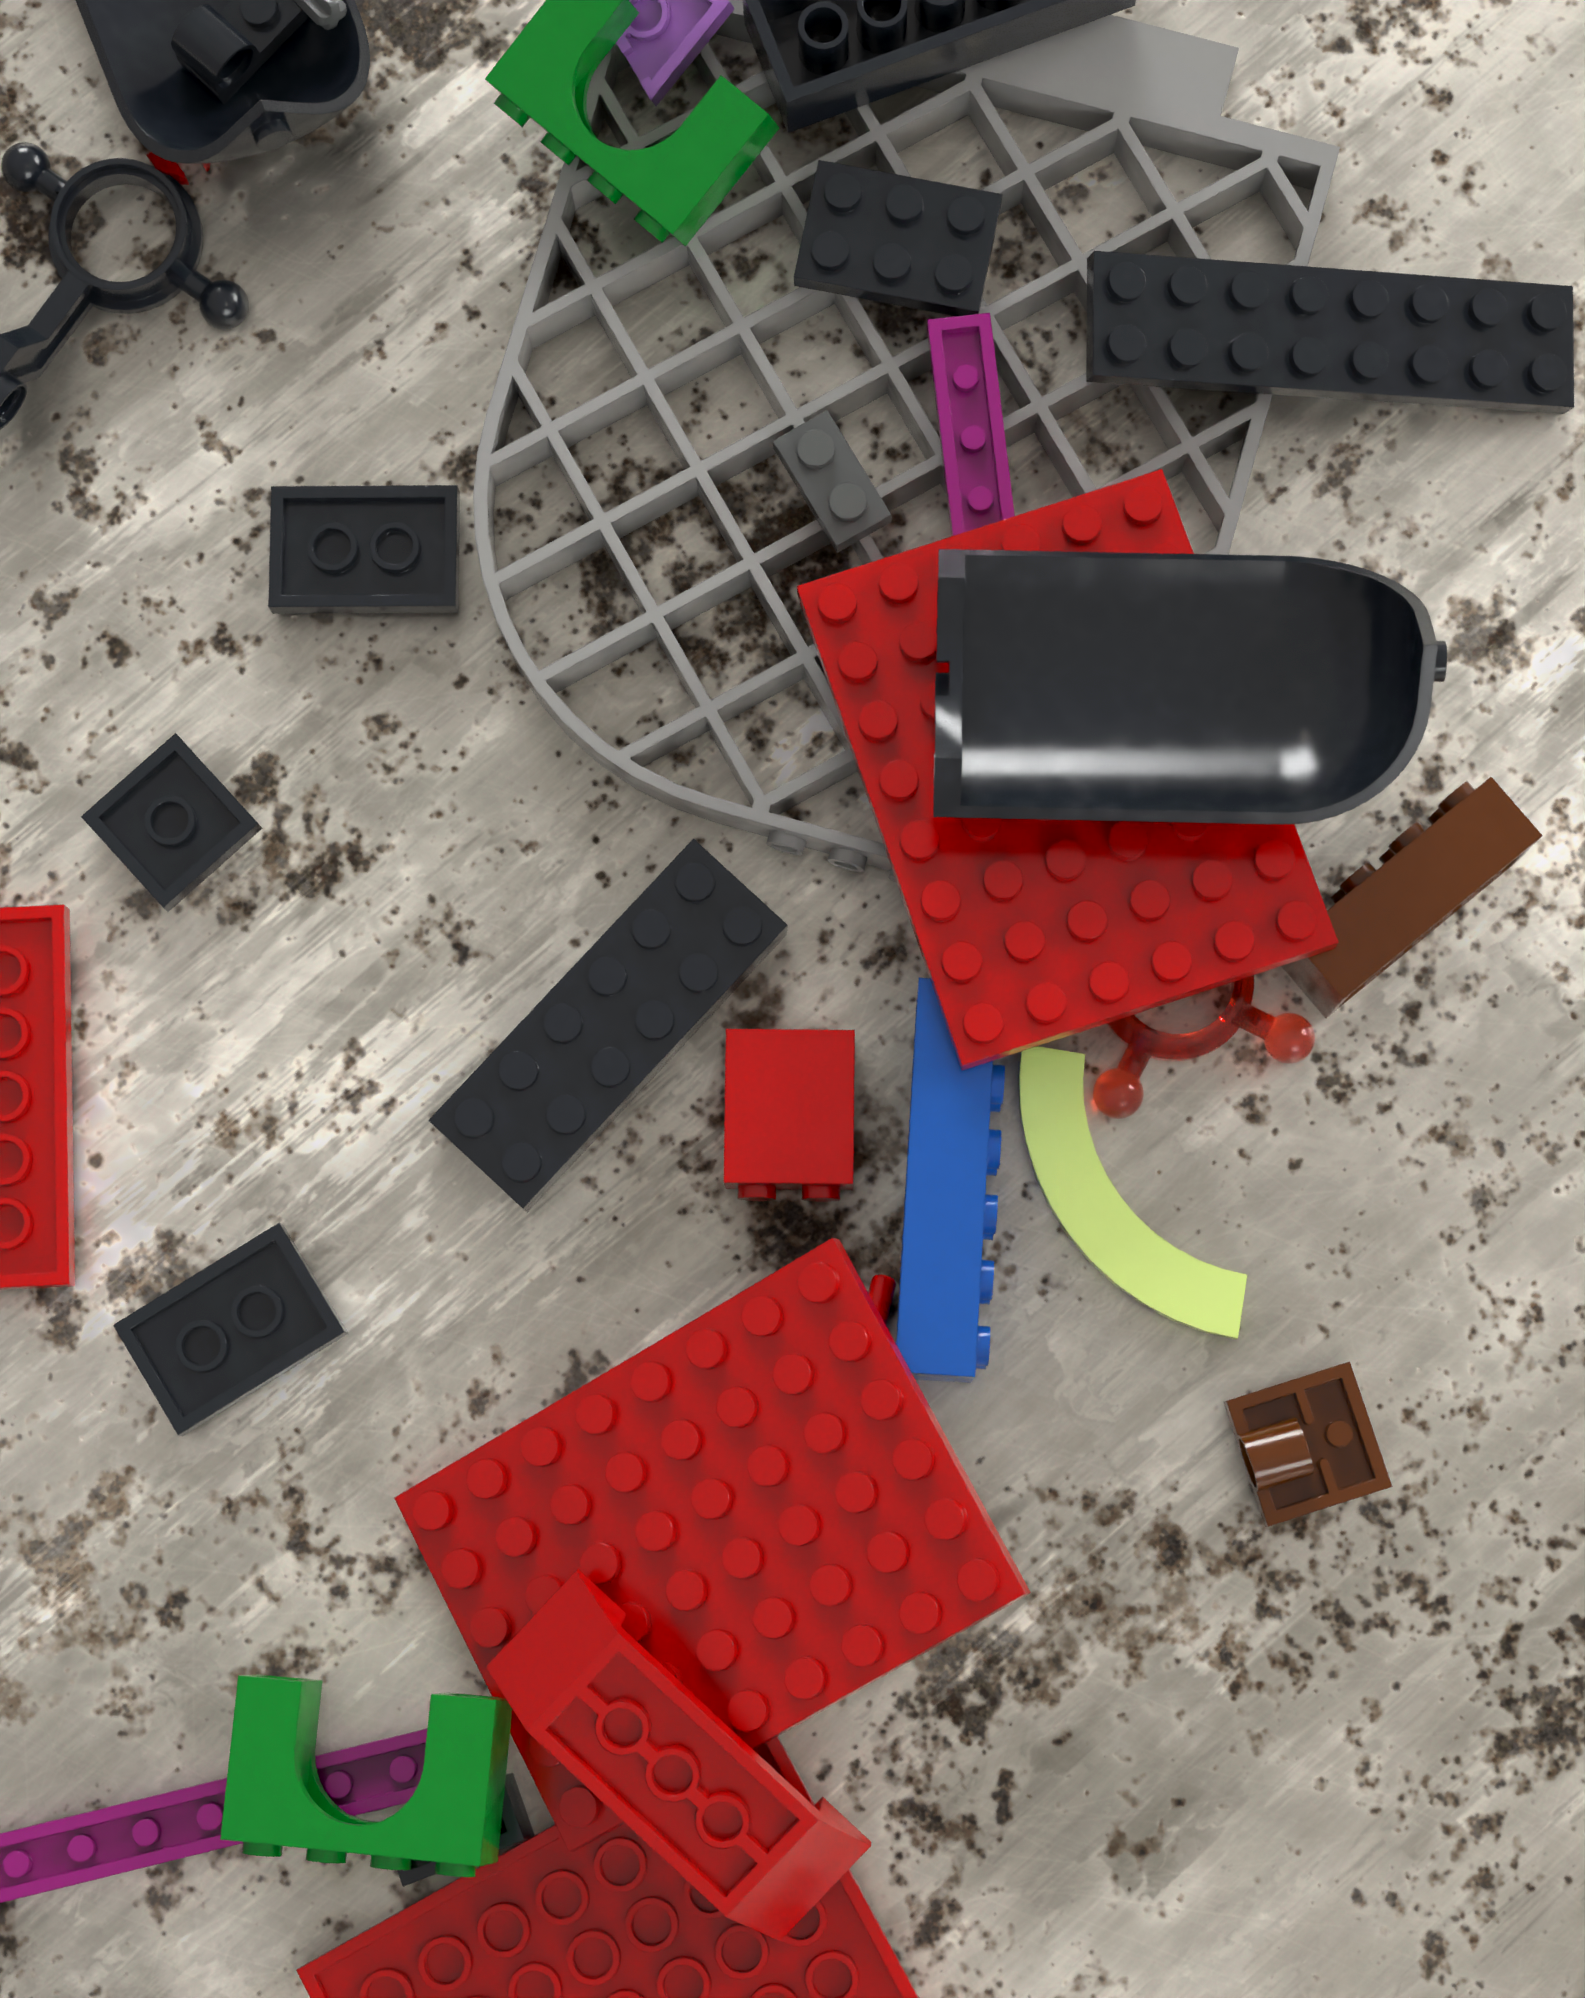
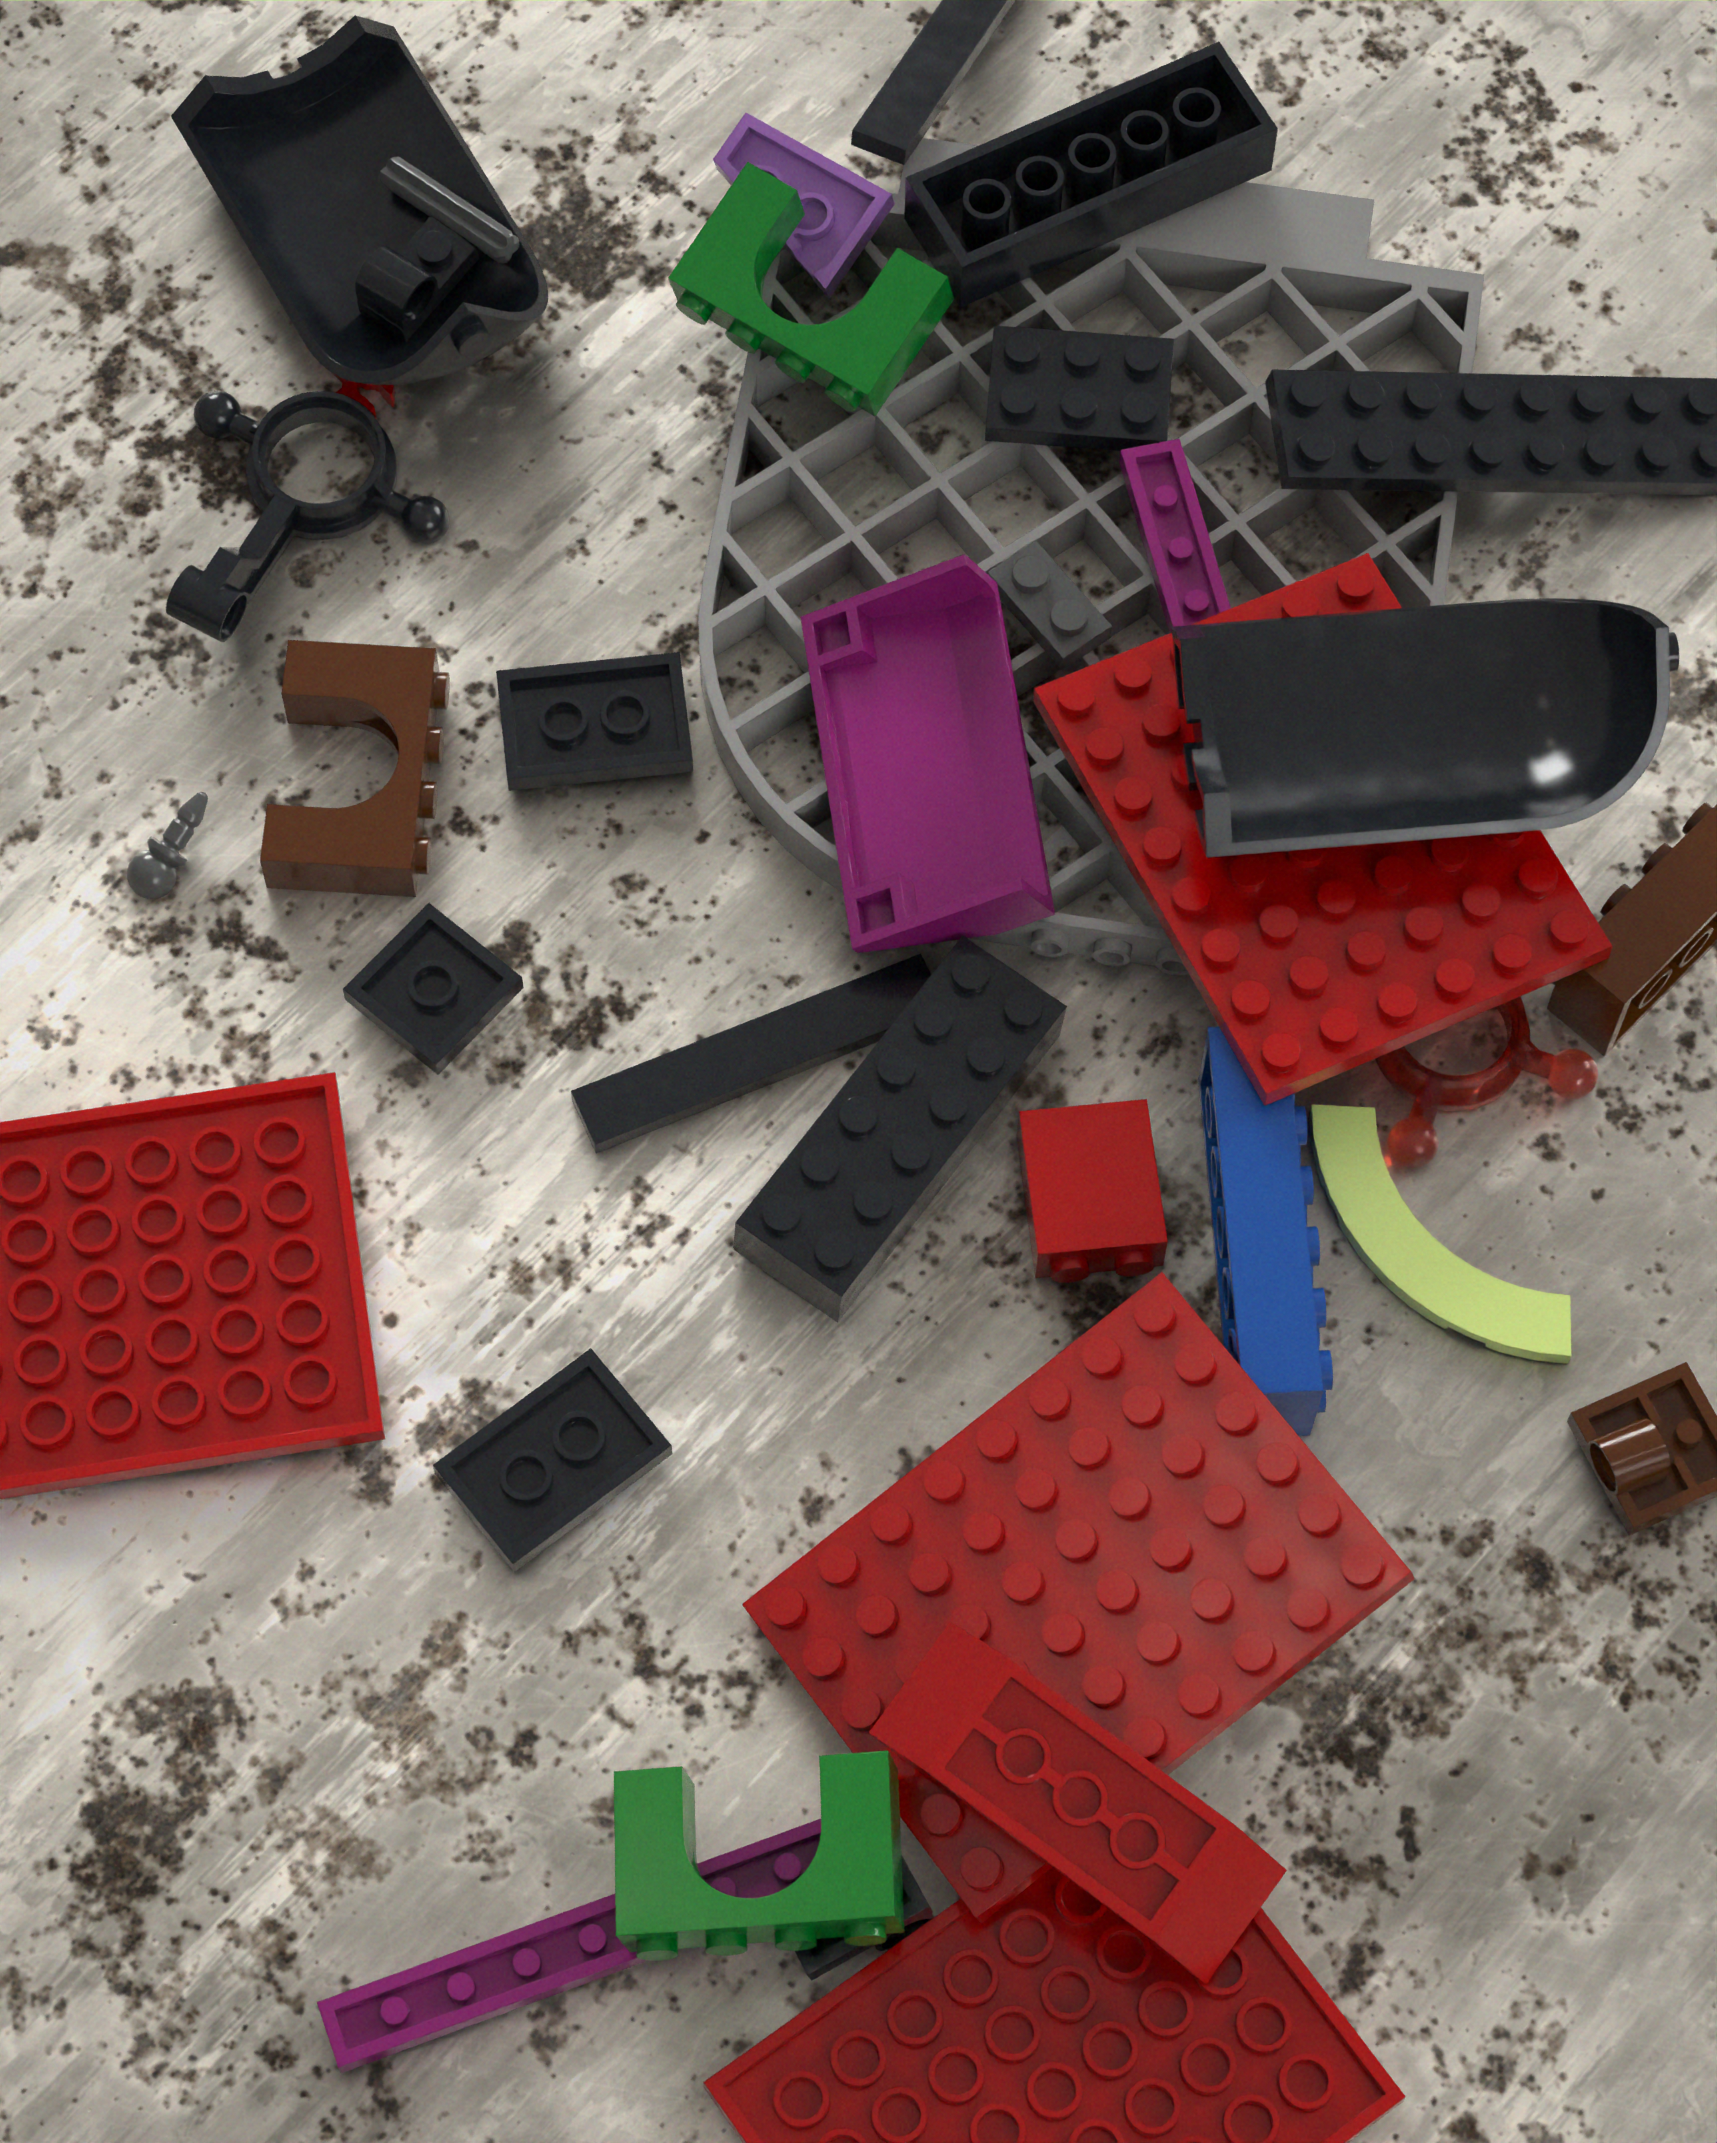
camera: 15 degrees left, 15 degrees down
none -> reddish brown arch [260,640,450,897]
none -> black tile [571,953,931,1153]
none -> magenta slope [800,554,1055,953]

